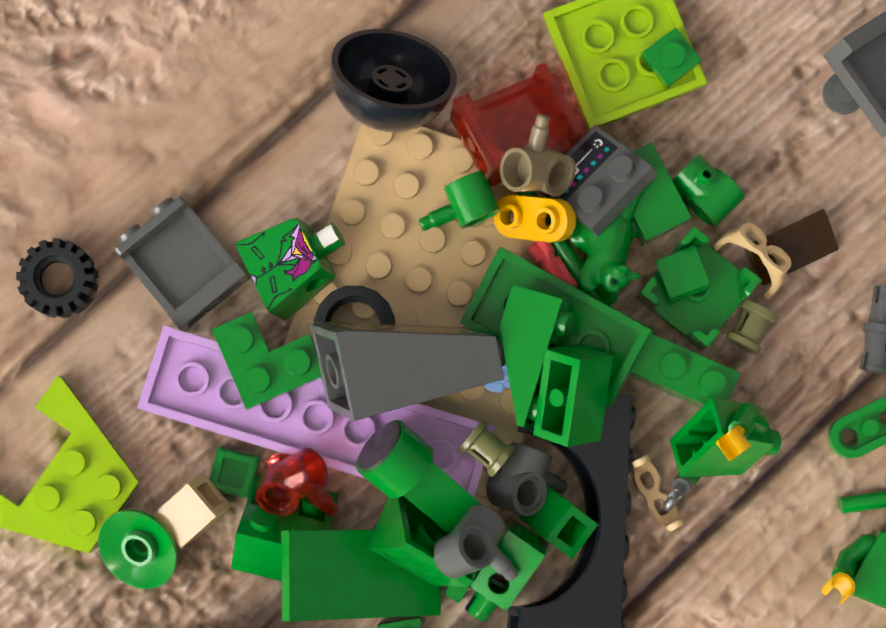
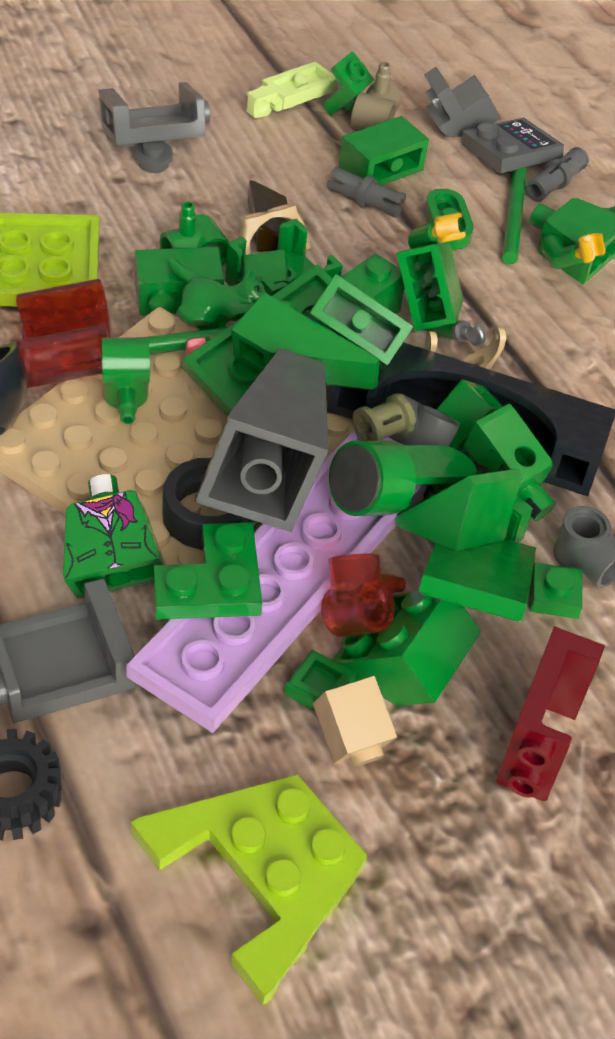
camera: 75 degrees left, 35 degrees down
green dish [98,509,178,589] -> none
dark grey piece [434,505,518,581] -> none
yellow plate [493,195,576,242] -> none
dark tan piece [500,114,576,197] -> none
dark grey plate [540,125,657,237] -> none
green plate [641,27,702,89] -> none
olive bush [725,300,778,355] -> none

